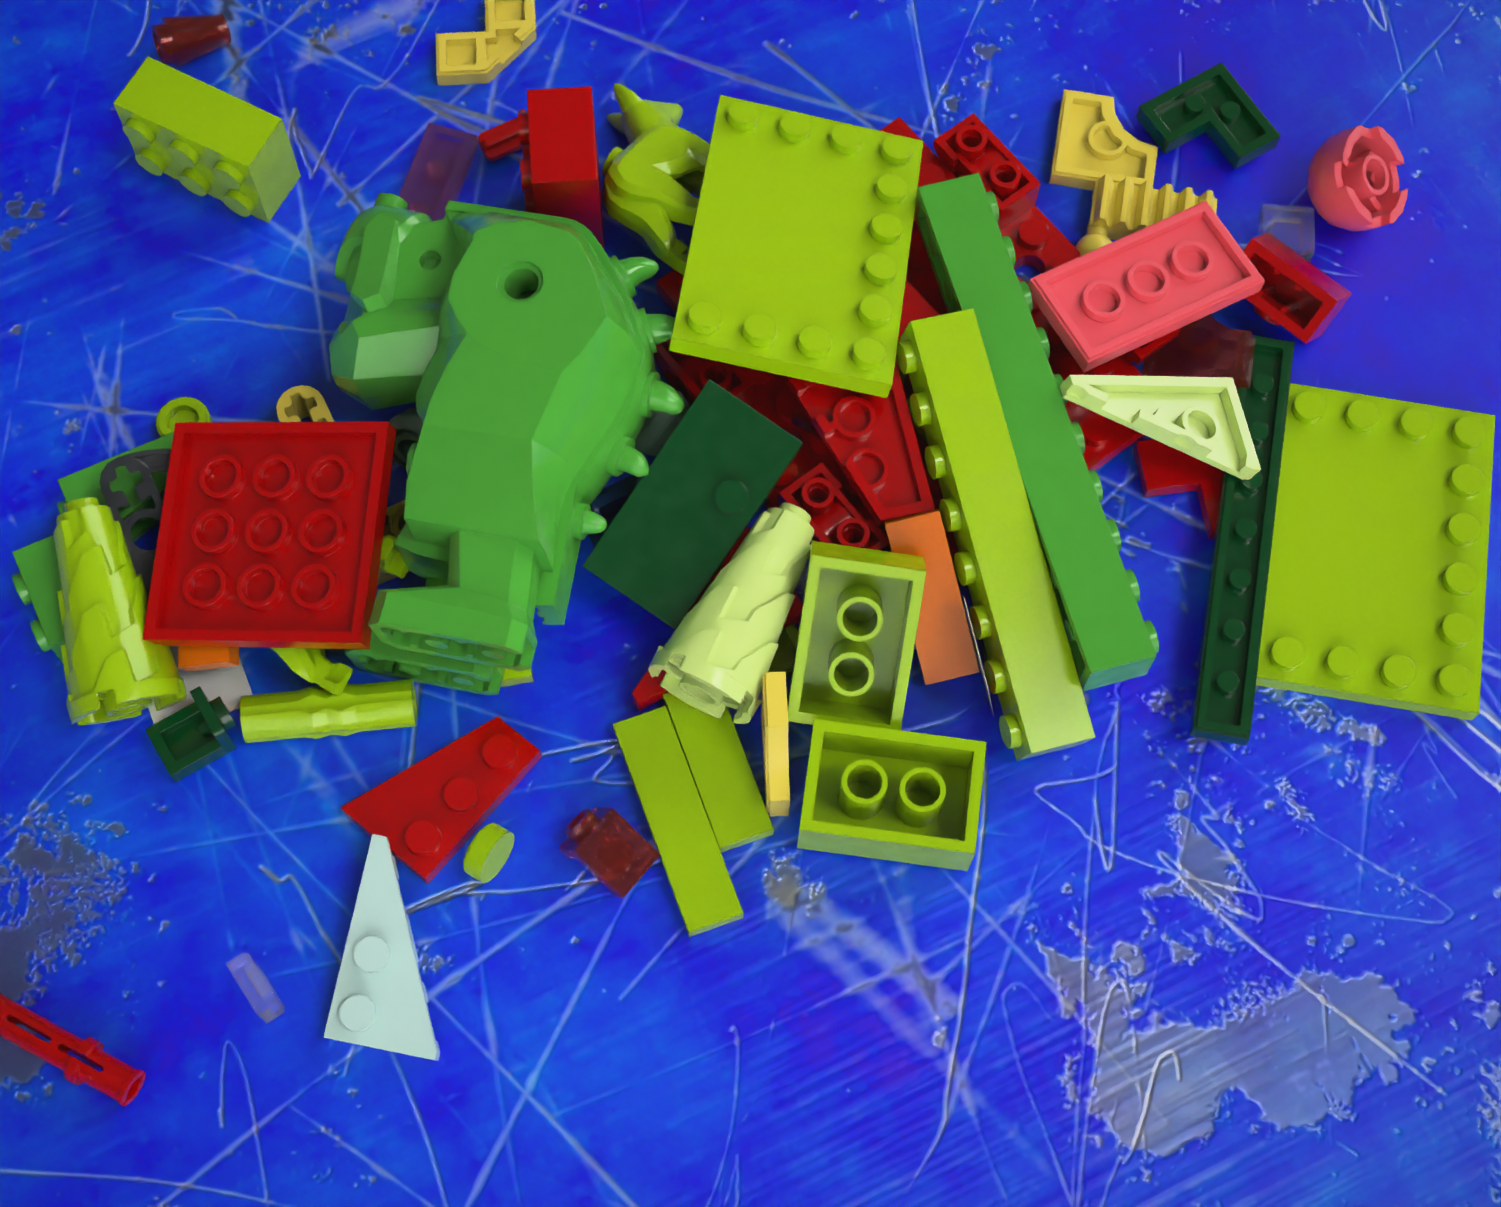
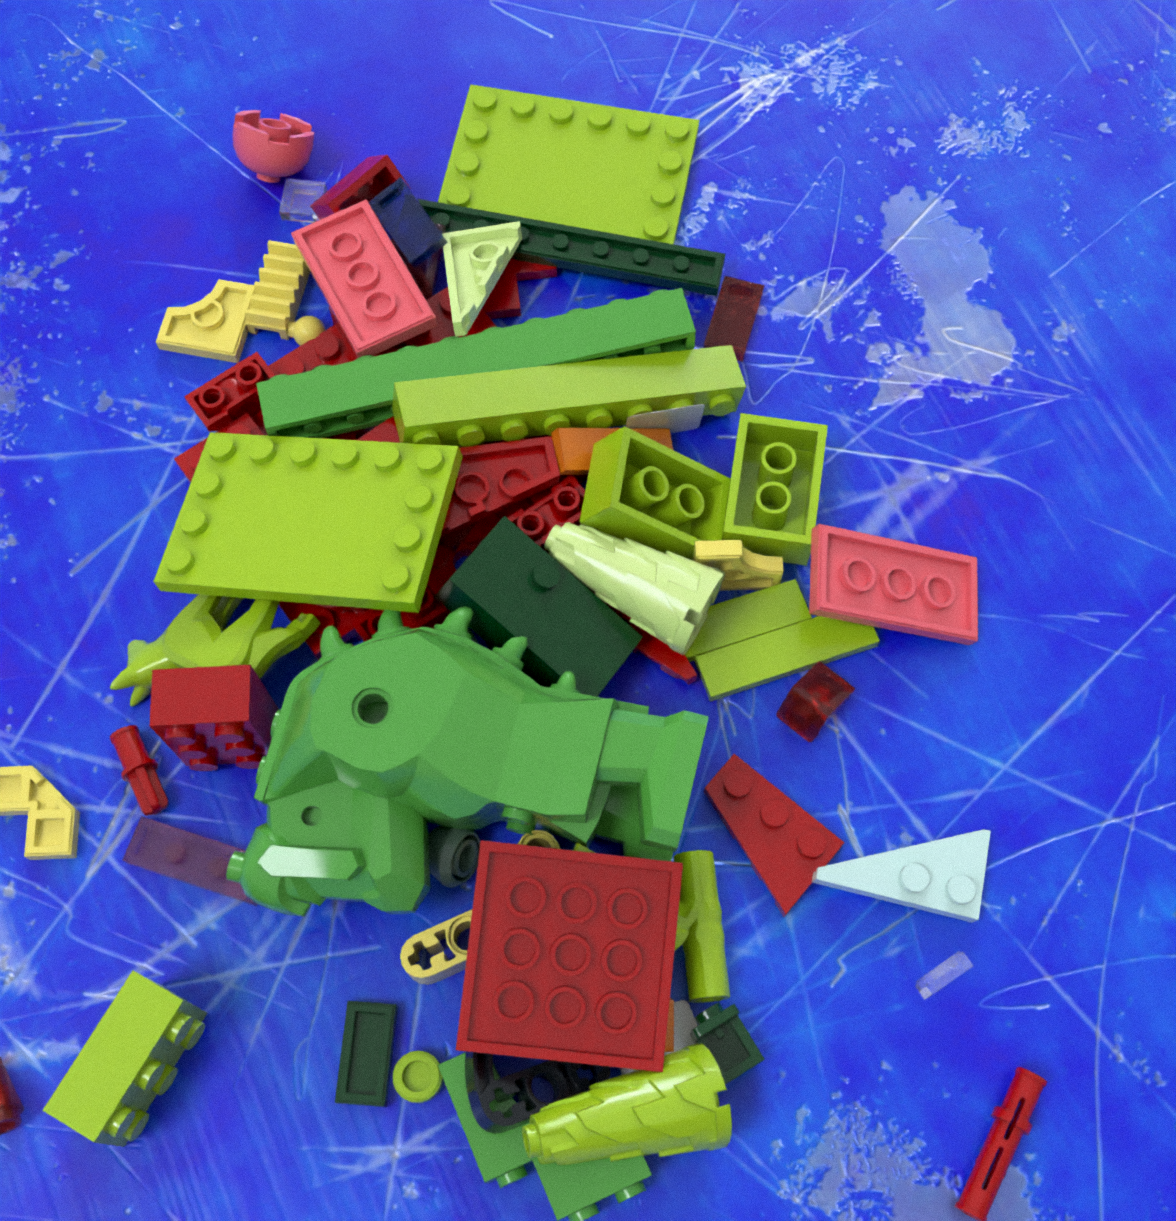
camera: 85 degrees left, 0 degrees up
lime tile [463,823,515,883] -> none
dark green plate [1136,62,1281,169] -> none
none -> dark green tile [335,1001,398,1107]
none -> clear blue tile [369,177,448,268]
none -> clear red tile [703,276,765,362]
none -> coral tile [809,524,978,645]

